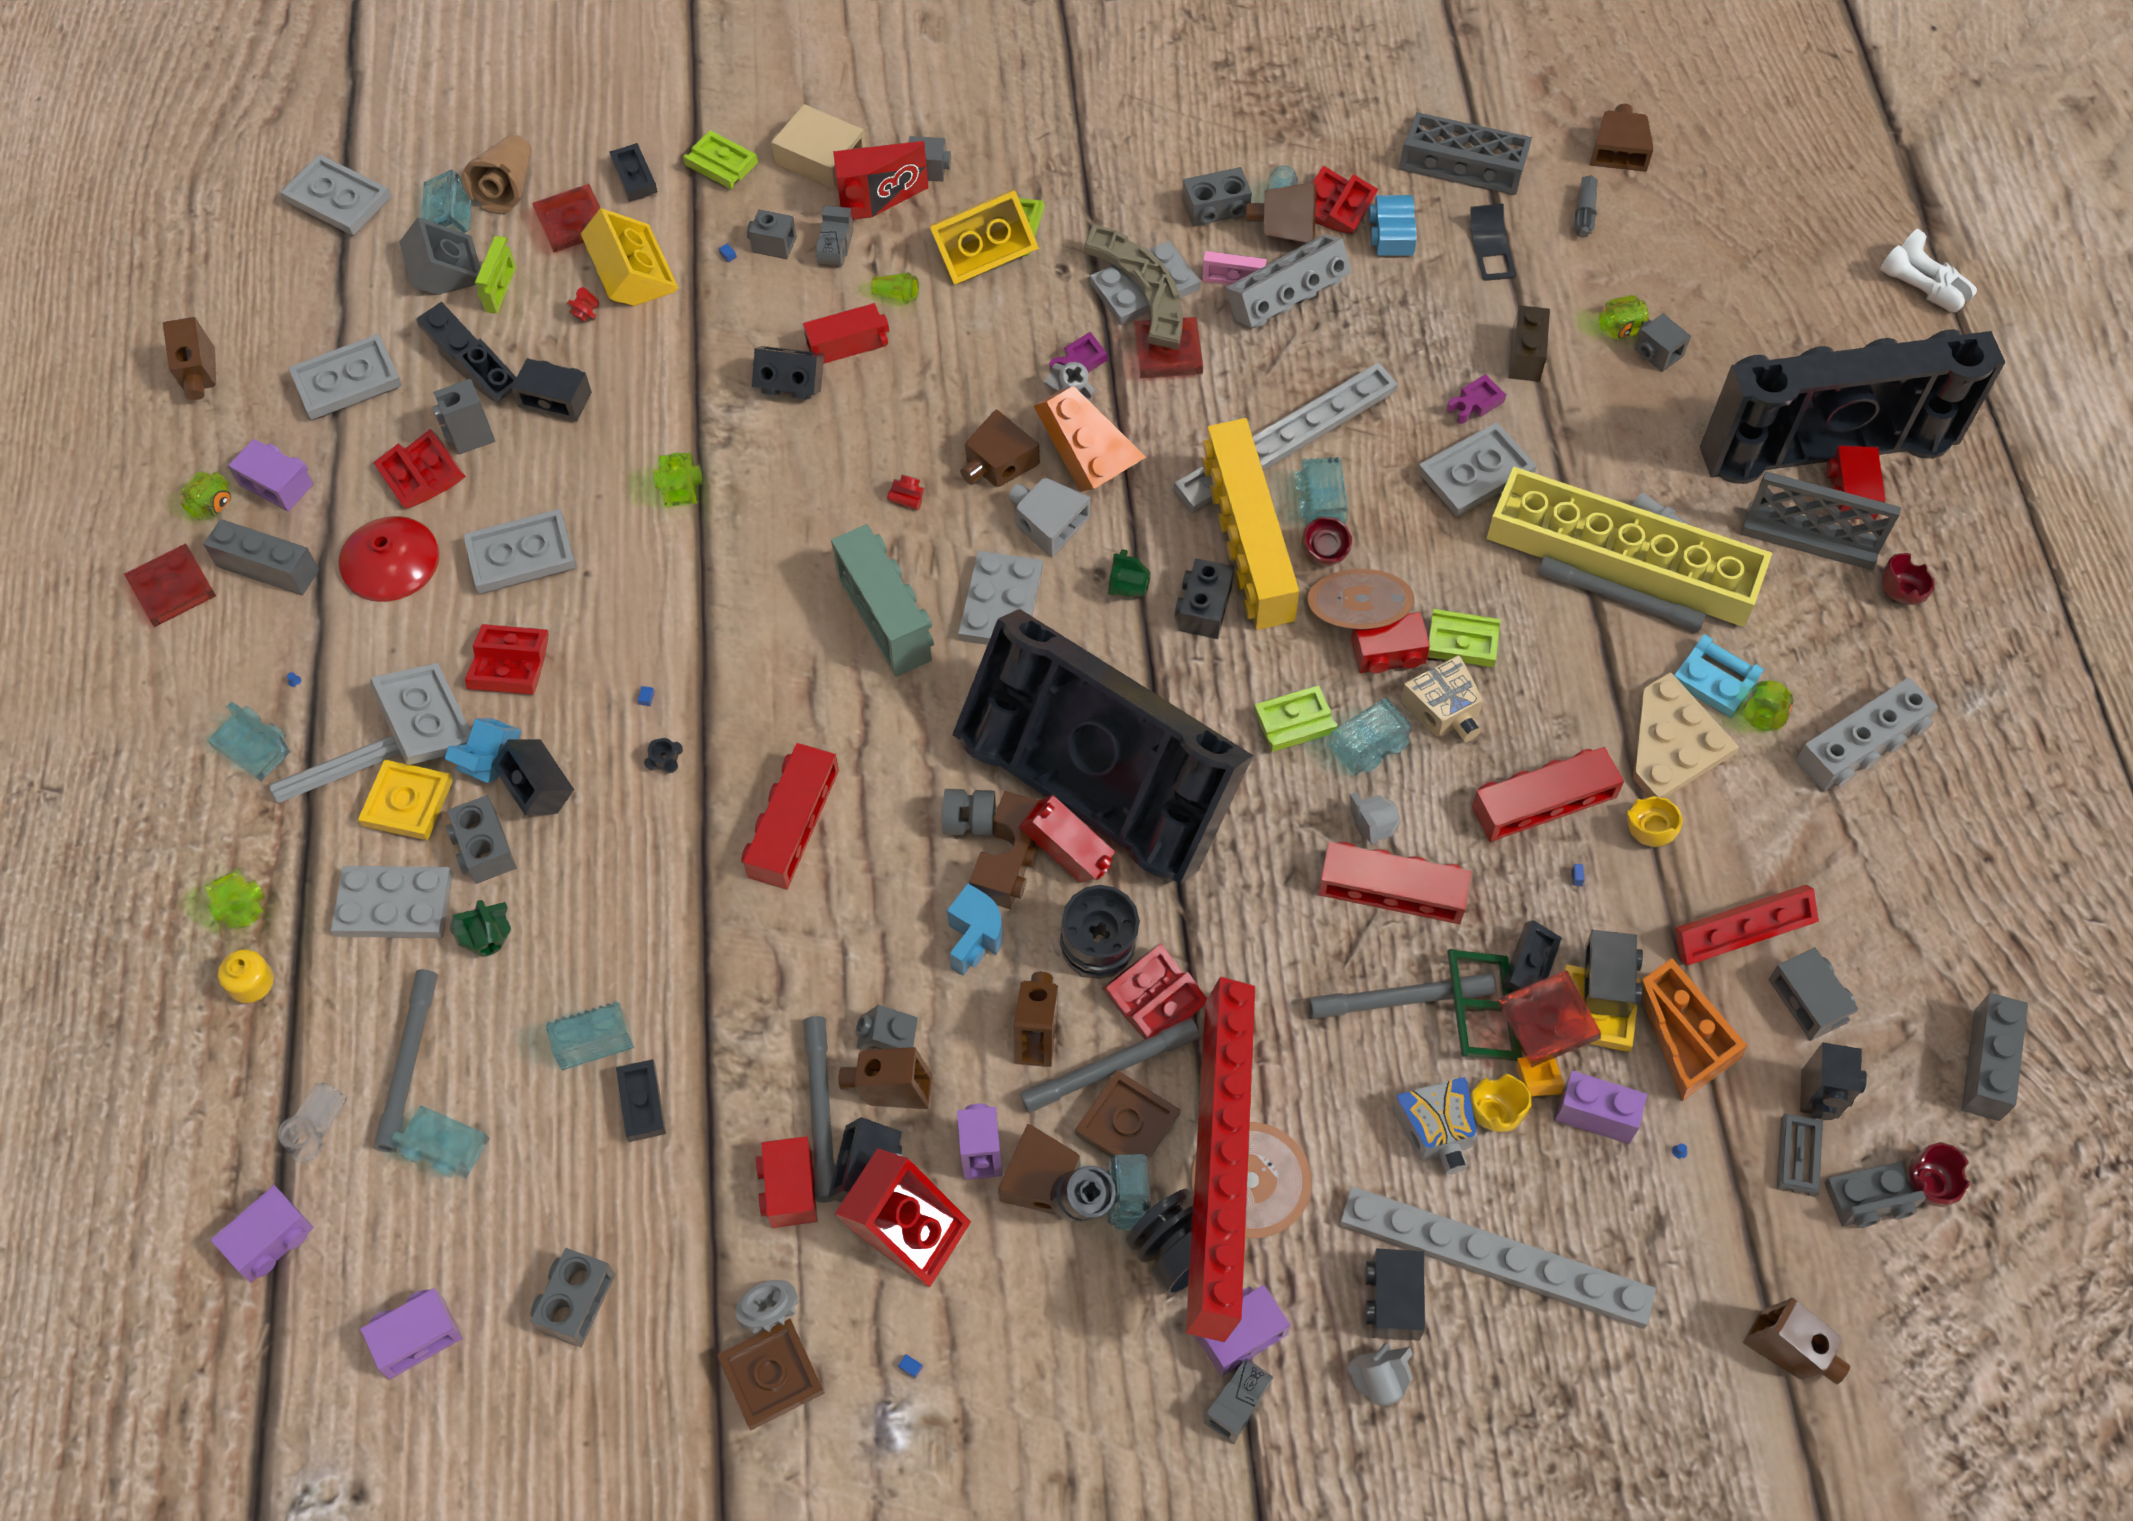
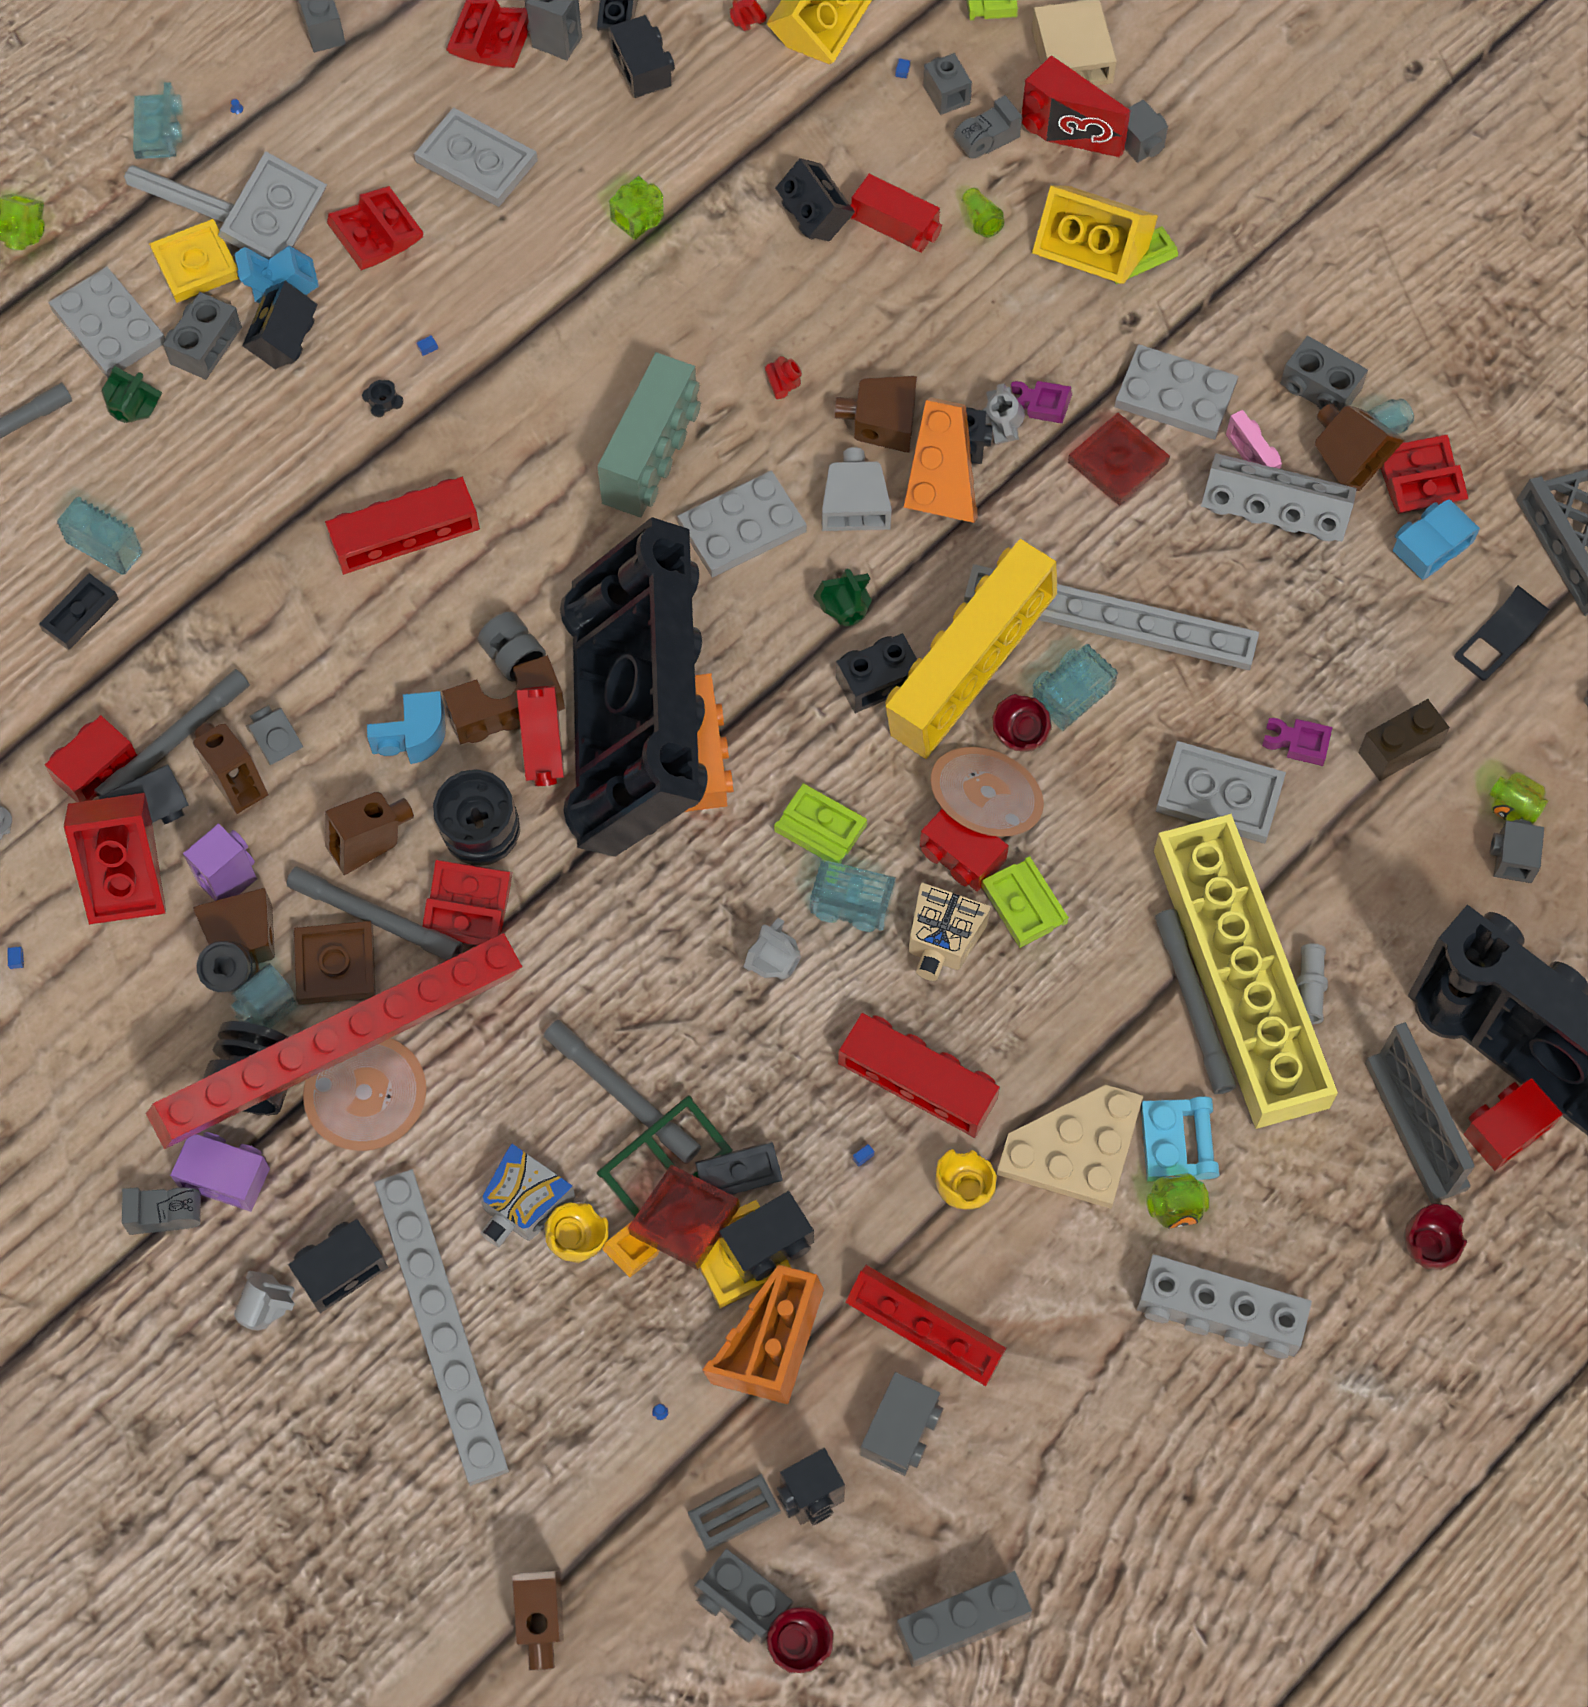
camera: 50 degrees right, 5 degrees up
red dish [338,516,440,602] -> none
dark tan tile [1084,224,1183,350] -> none
brick [1318,842,1472,925] -> none
medium lavender brick [1555,1070,1647,1144] -> none

